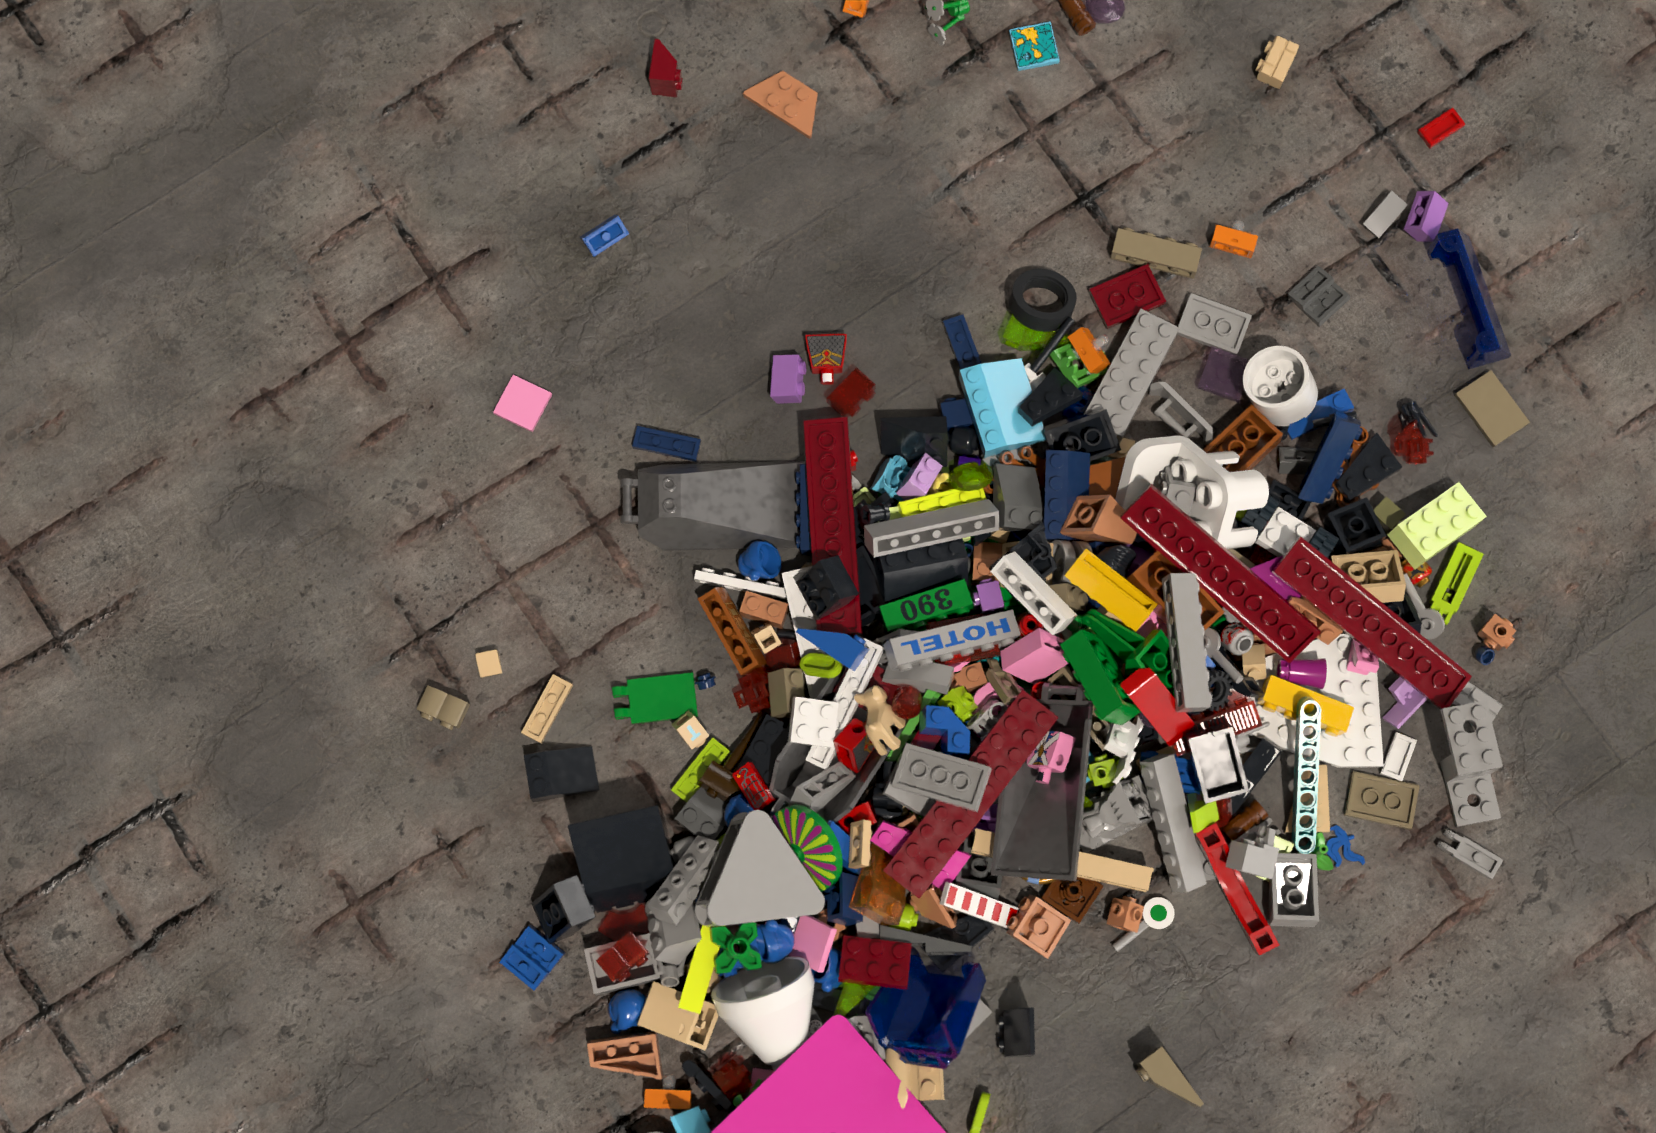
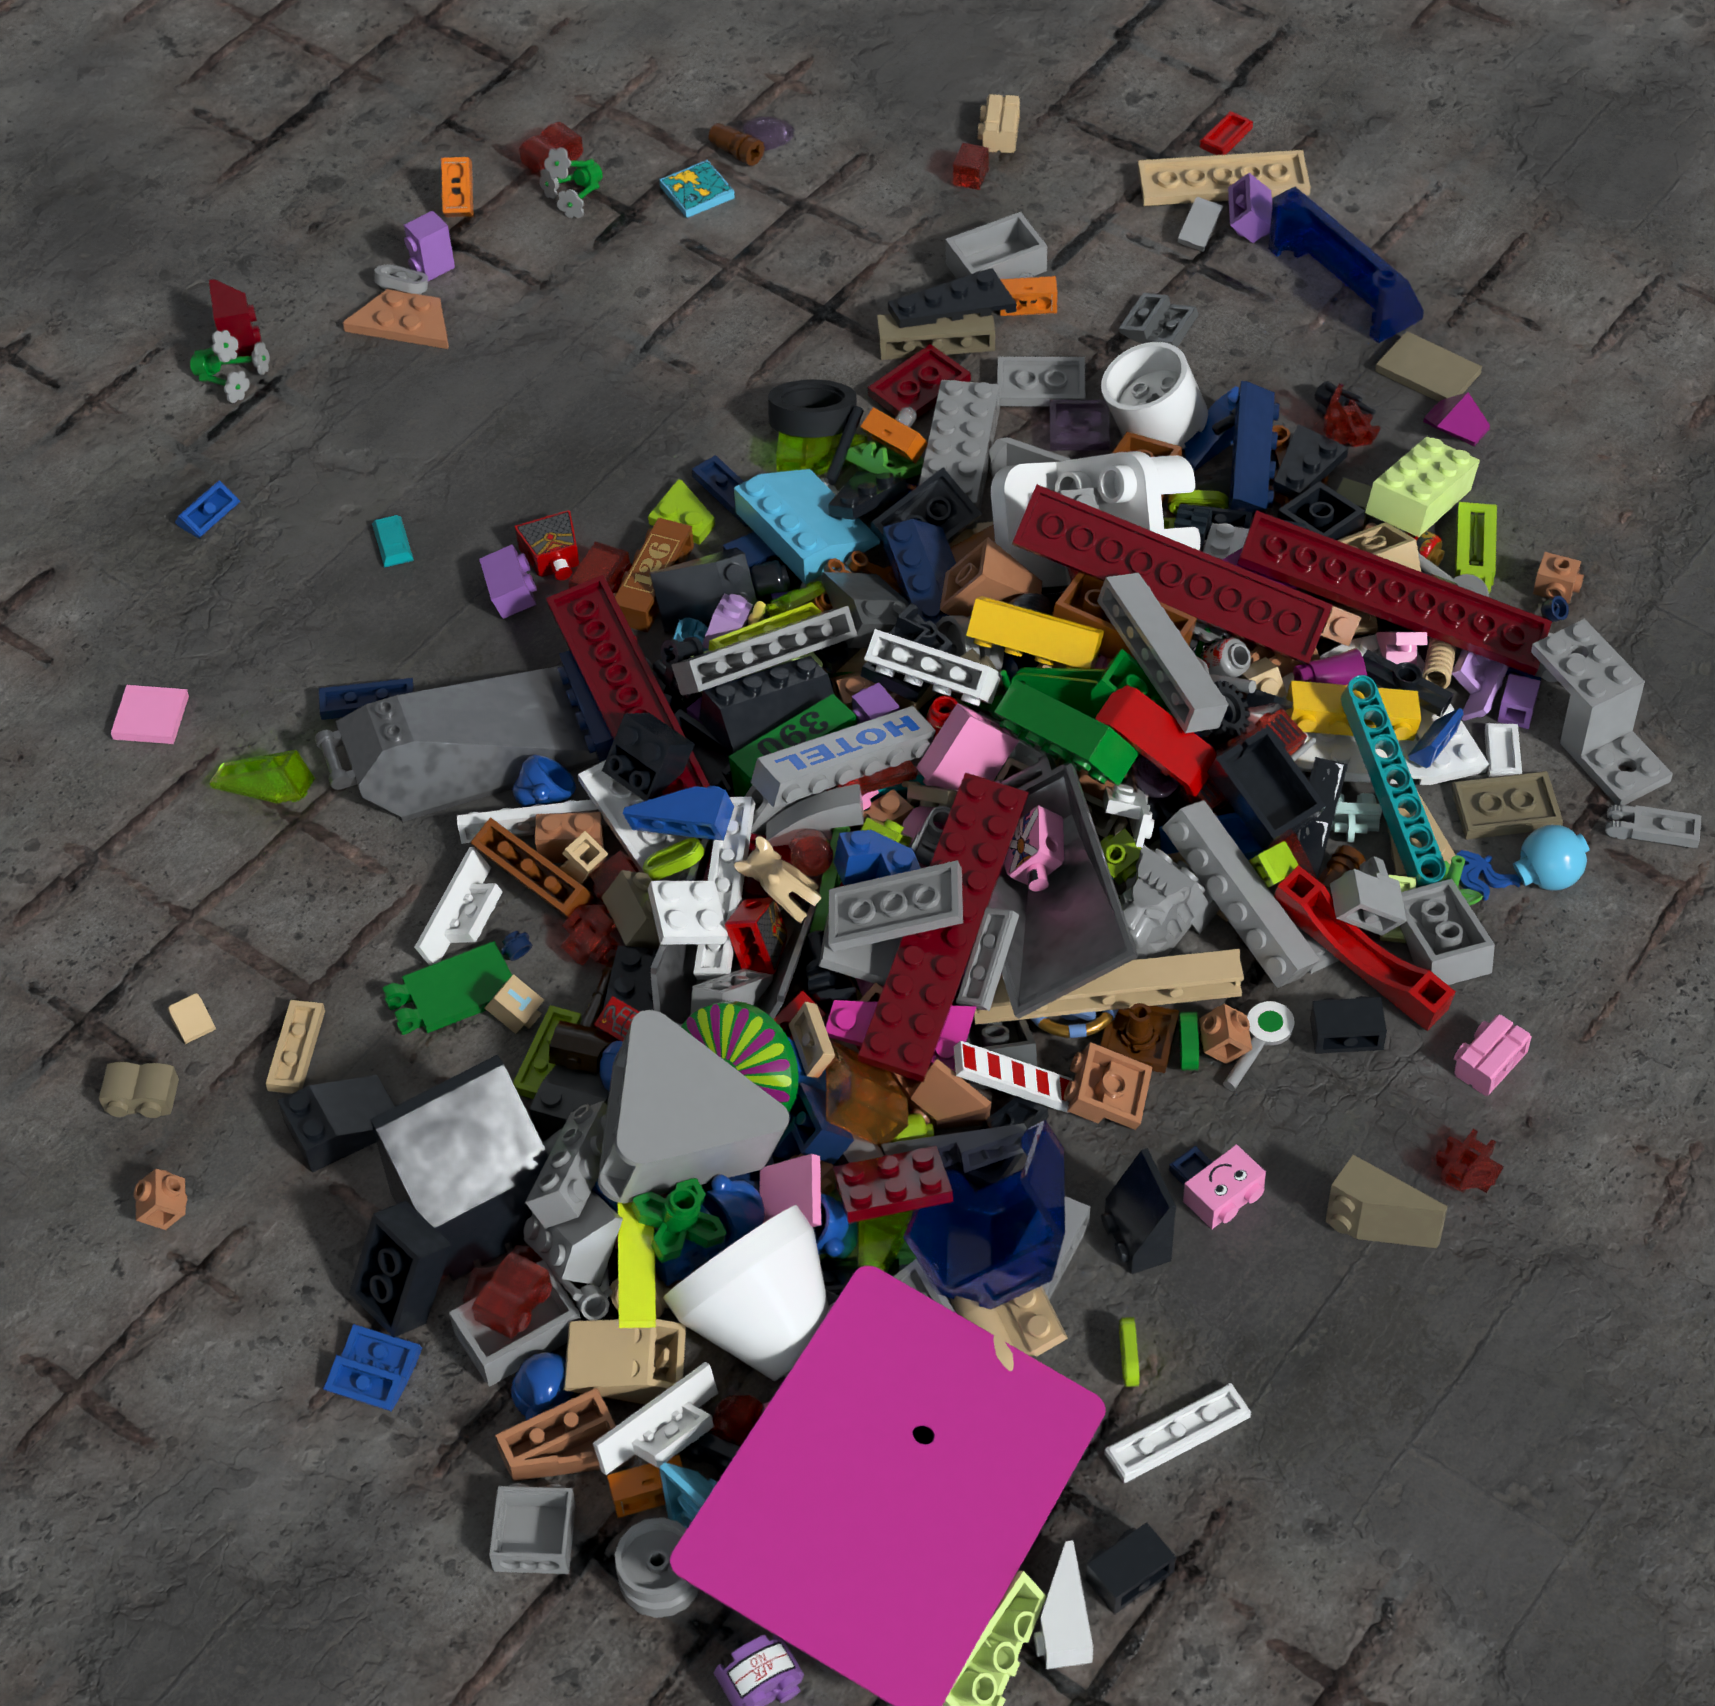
camera: 20 degrees left, 25 degrees down
none -> nougat brick [134,1168,187,1230]
none -> plant [190,330,270,403]
none -> clear neon green slope [209,750,315,803]
none -> teal tile [372,515,414,568]
none -> light grey plate [374,264,428,295]
none -> medium lavender brick [404,210,455,281]
none -> white bracket [414,847,503,966]
none -> light grey piece [489,1483,576,1574]
none -> white bracket [593,1362,718,1475]
none -> dark orange brick [613,518,694,633]
none -> lime wing [648,479,715,545]
none -> black wing [888,268,1017,328]
none -> light grey piece [945,212,1047,279]
none -> clear red brick [953,143,989,190]
none -> light grey tile [956,907,1019,1011]
none -> tan plate [1138,150,1311,206]
none -> lime tile [1168,490,1229,515]
none -> dark blue tile [1169,1145,1212,1186]
none -> green beam [1179,1012,1199,1071]
none -> bright pink brick [1183,1144,1266,1229]
none -> black brick [1310,996,1387,1054]
none -> light aqua hips [1331,793,1382,842]
none -> black piece [1363,650,1454,717]
none -> blue slope [1407,708,1464,769]
none -> tan piece [1422,637,1456,689]
none -> magenta slope [1423,392,1490,446]
none -> clear red piece [1436,1129,1504,1193]
none -> bright pink brick [1454,1014,1531,1096]
none -> medium lavender brick [1498,674,1541,729]
none -> medium azure brick [1513,825,1590,891]

